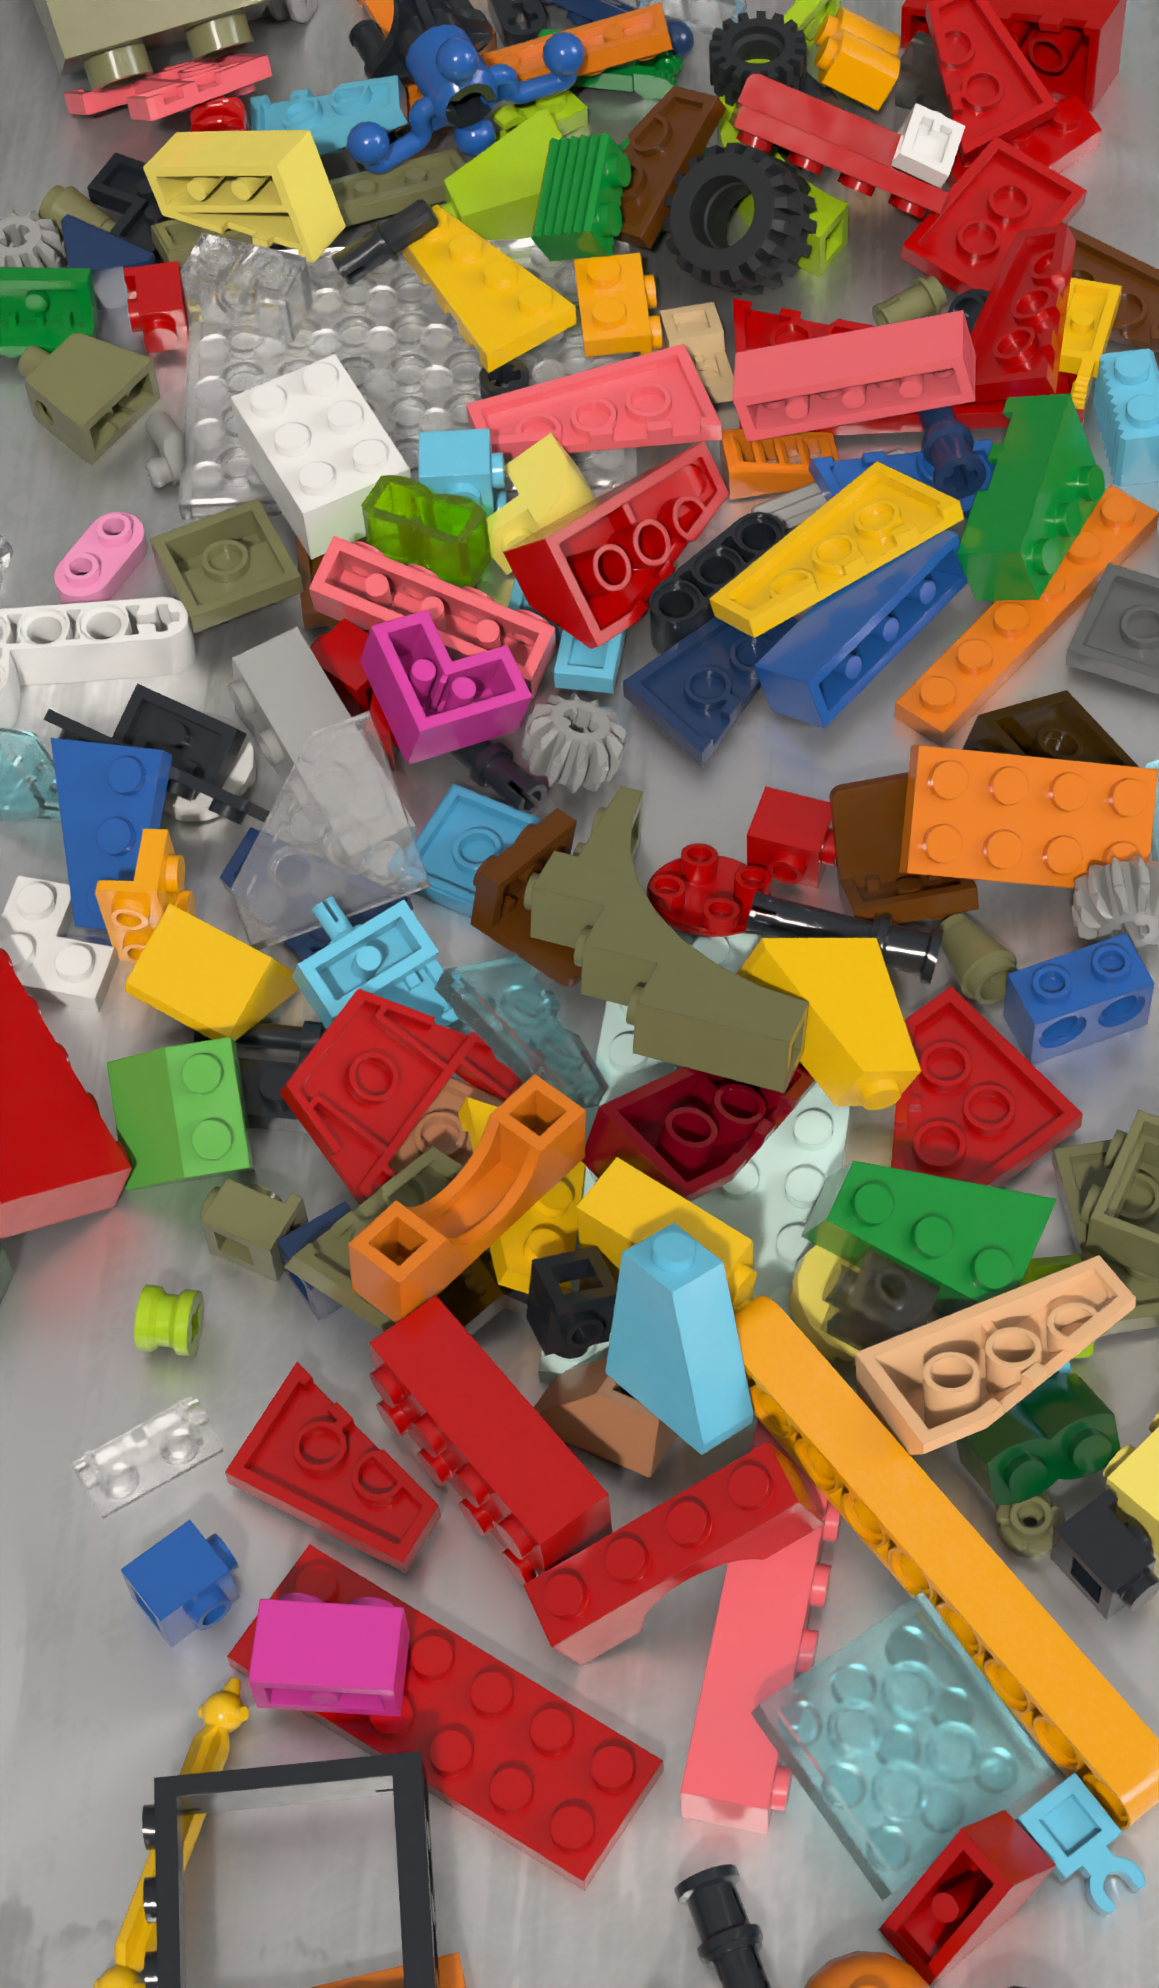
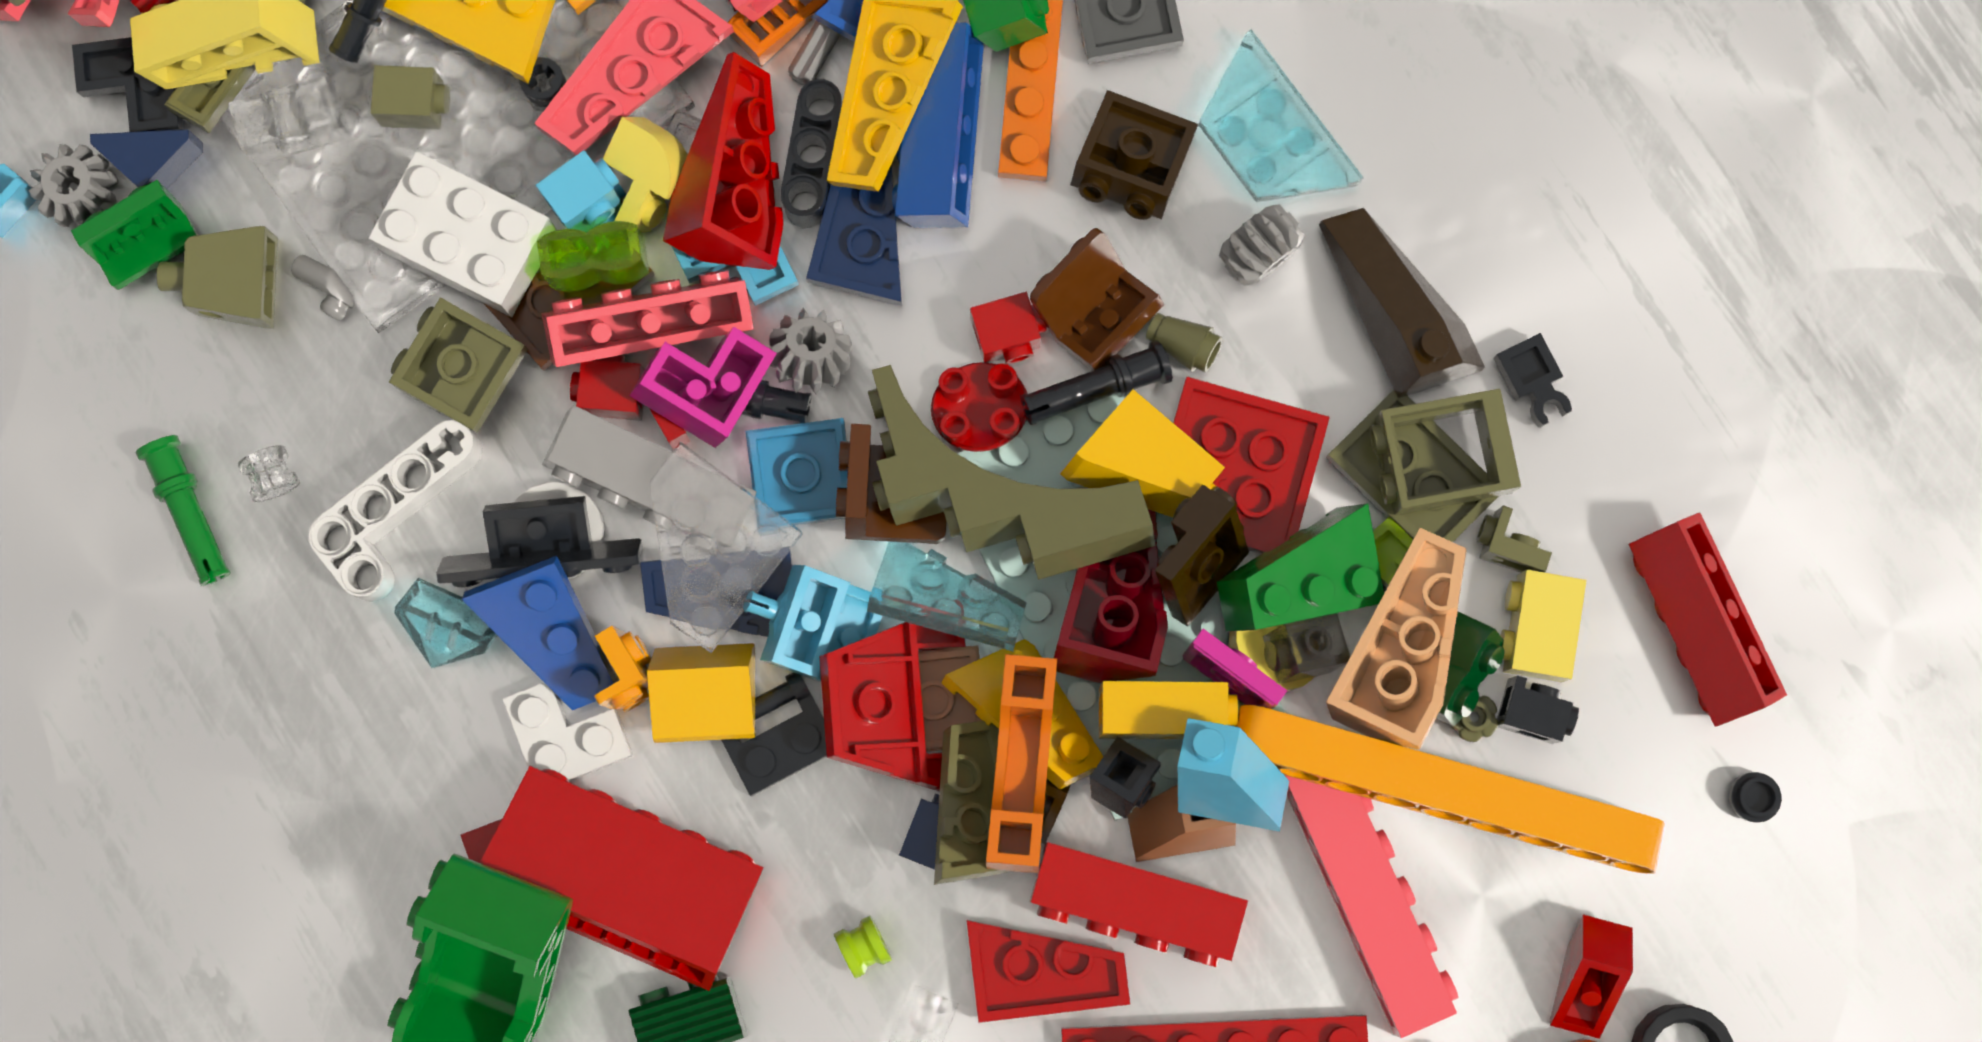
camera: 40 degrees left, 25 degrees up
olive cone [38,185,117,240] -> none
bright pink plate [54,512,148,604] -> none
bright green slope [106,1037,256,1191] -> none
red brick [123,261,191,354] -> none
olive brick [200,1178,308,1282] -> none
red arch [523,1441,825,1665] -> none
clear light blue plate [751,1592,1055,1901] -> none
orange plate [899,745,1158,889] -> none
blue brick [1003,933,1155,1065] -> none
medium azure plate [1015,1773,1146,1917] -> none
none -> olive brick [371,65,450,129]
none -> dark brown plate [1155,484,1249,627]
none -> dark pink plate [1182,628,1287,709]

